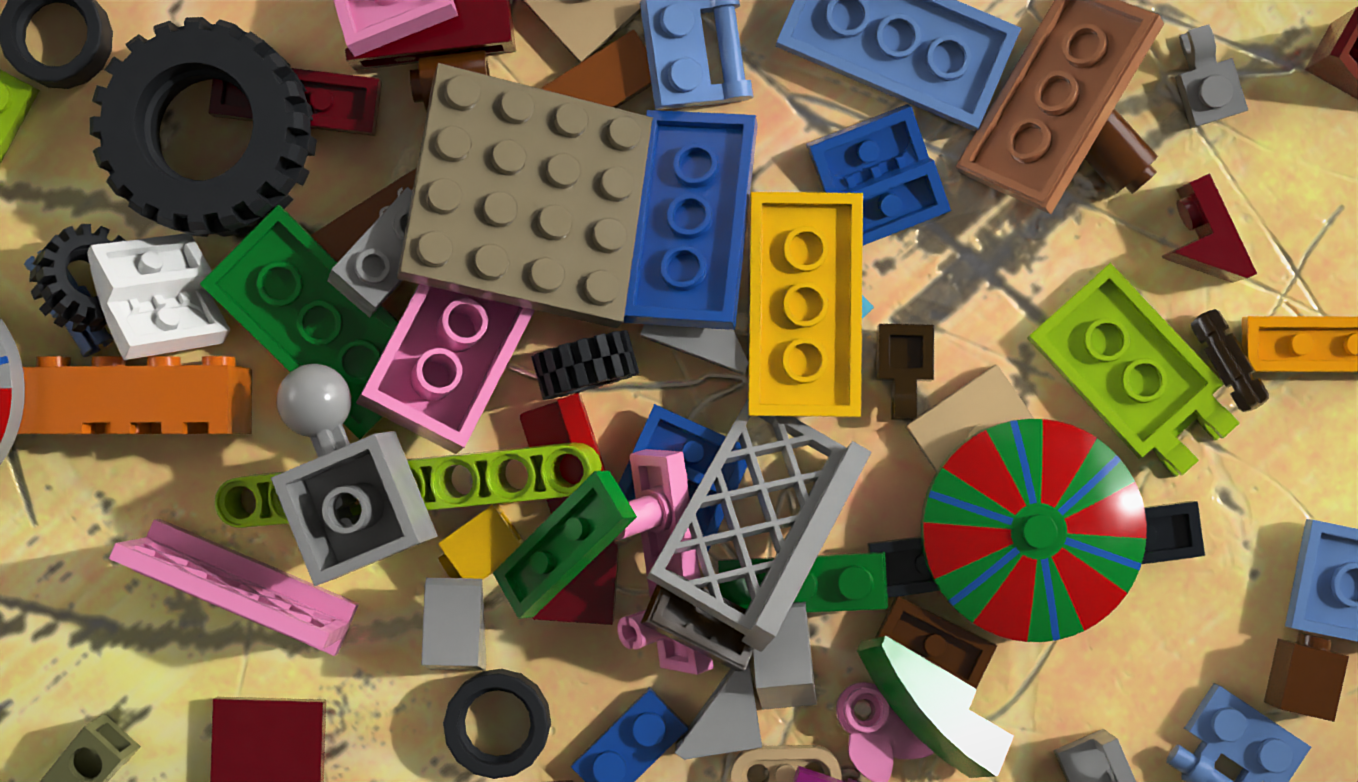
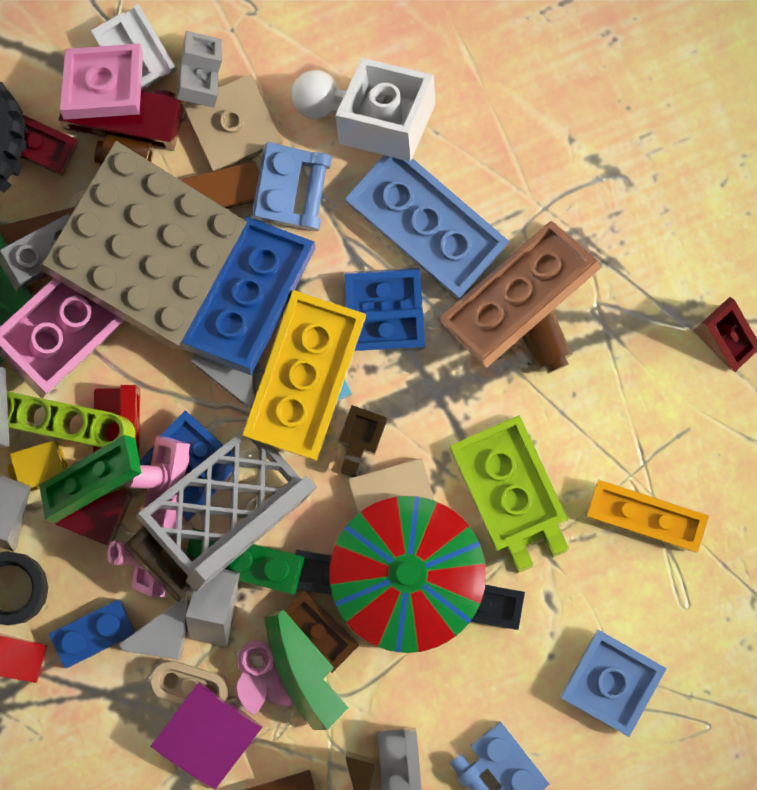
camera: 20 degrees right, 5 degrees down
black tyre [531,330,639,400] -> none
dark red slope [1162,173,1257,283] -> none
light grey plate [1175,24,1248,129] -> none
dark brown axle [1191,309,1269,412] -> none
reddish brown brick [1264,632,1349,722] -> none

